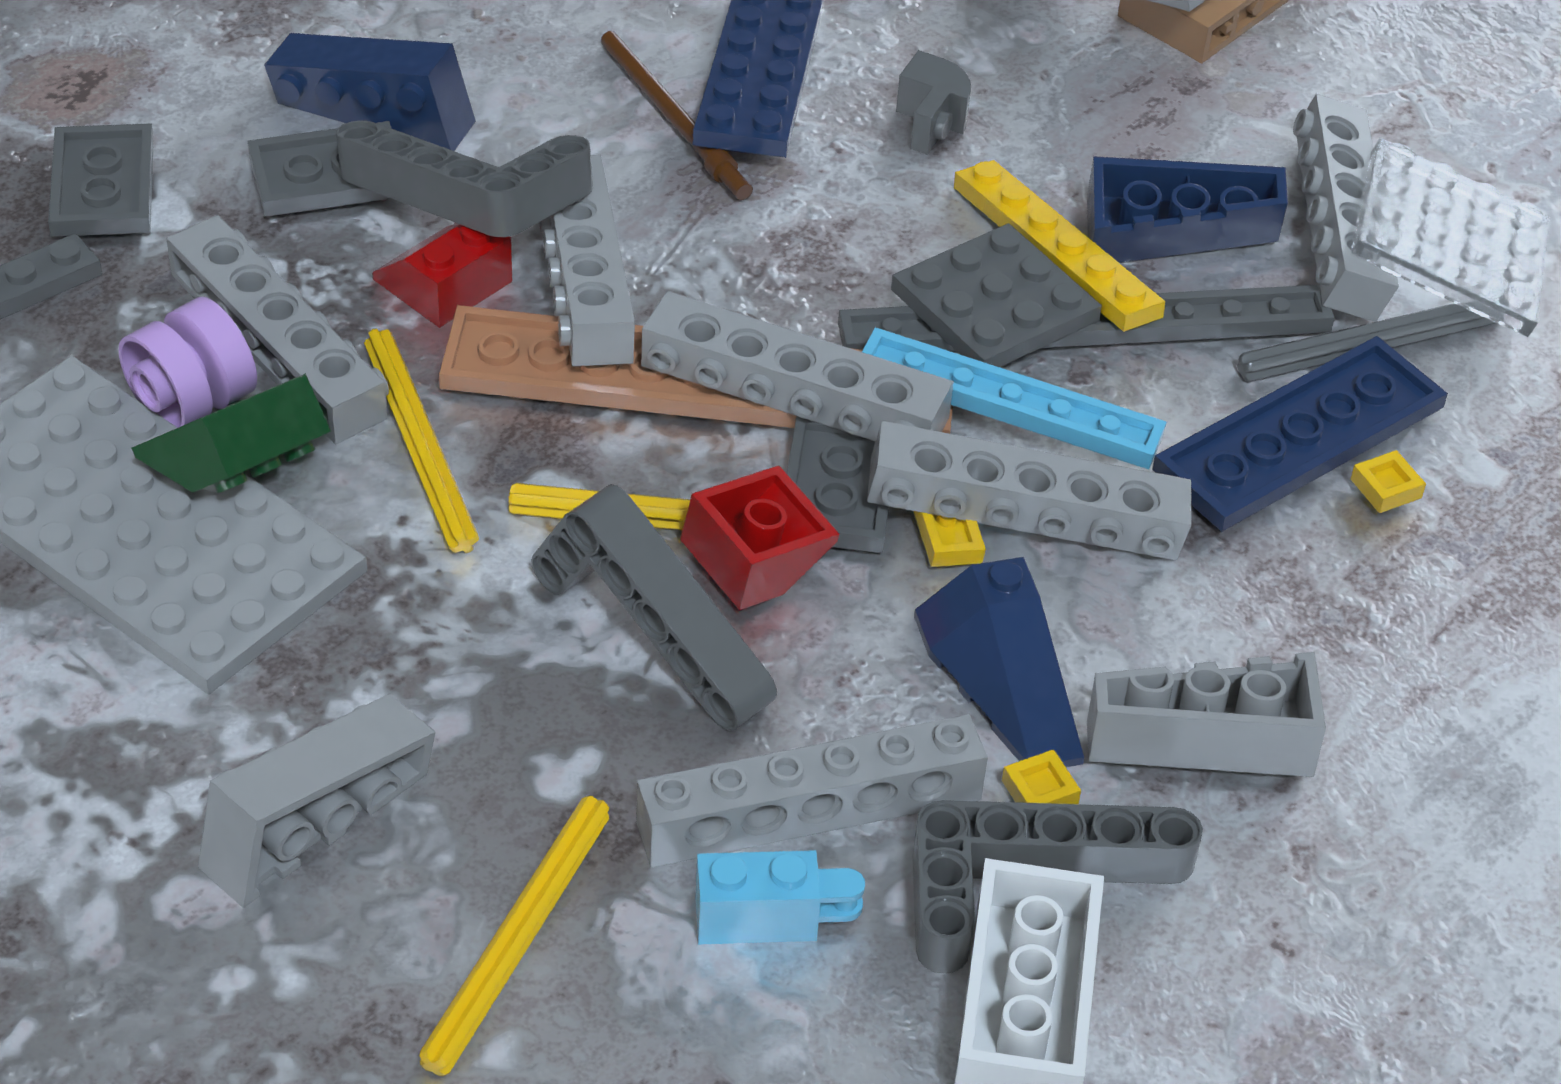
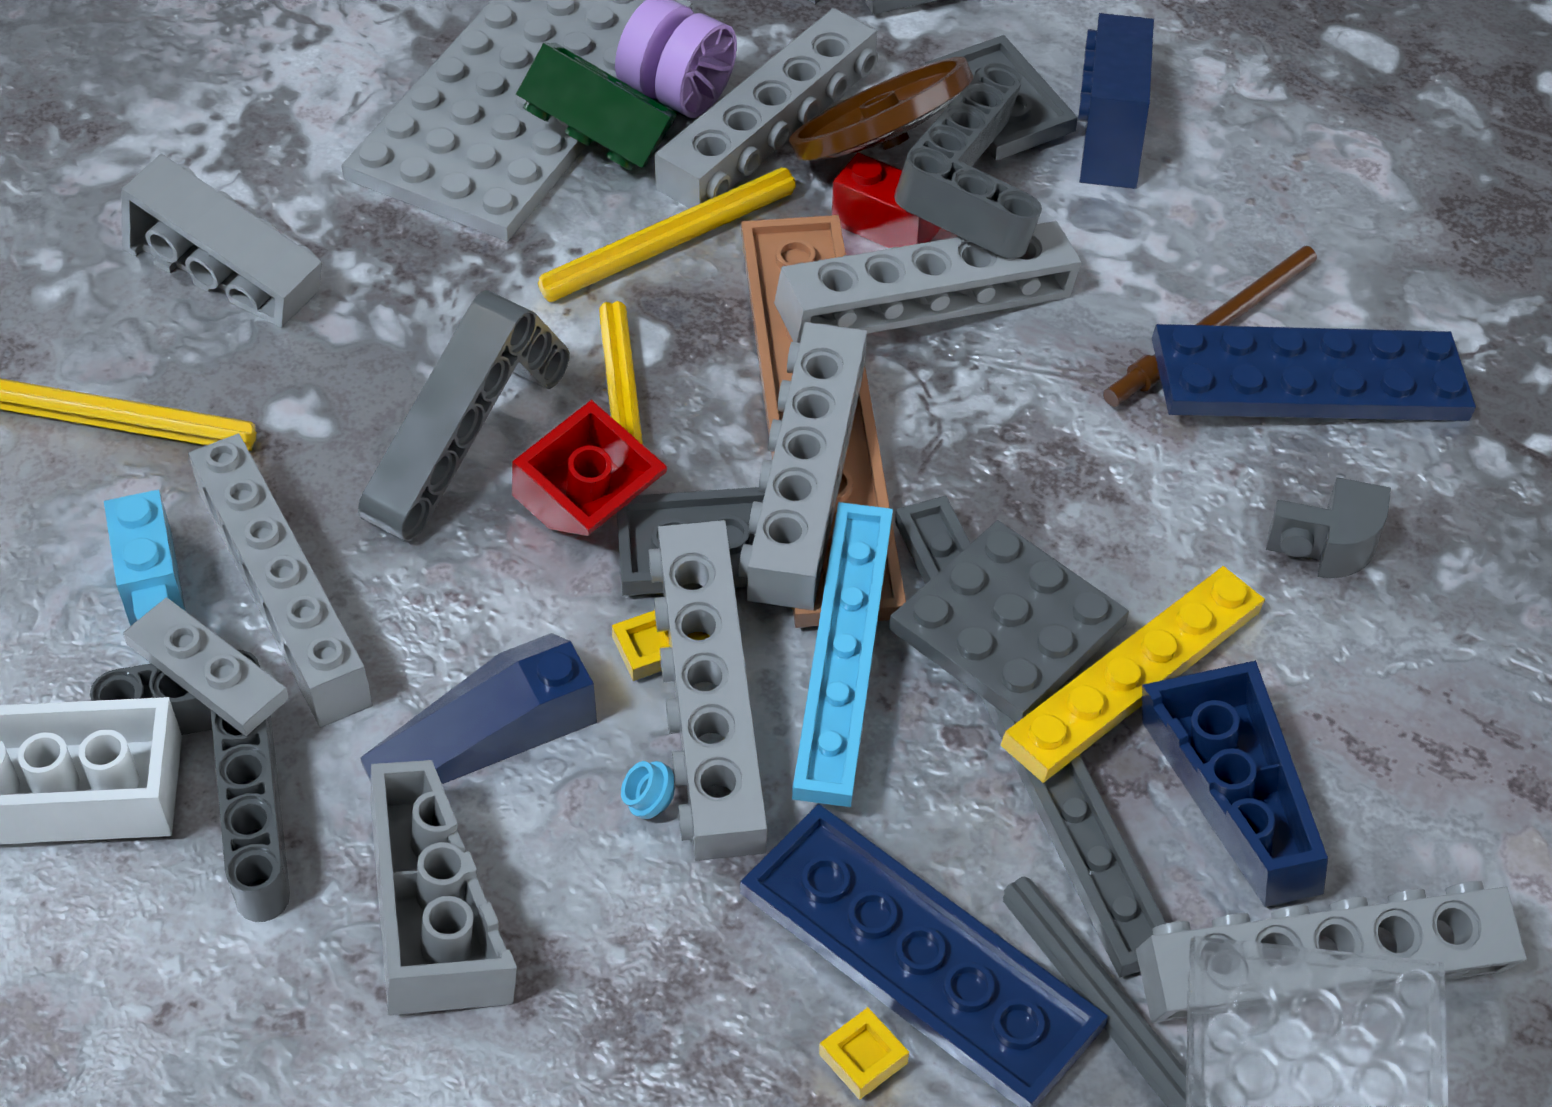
camera: 80 degrees right, 5 degrees up
yellow plate [1002,749,1081,804] -> none
none -> light grey plate [123,597,289,736]
none -> medium azure plate [621,761,675,819]
none -> reddish brown dish [789,57,973,161]

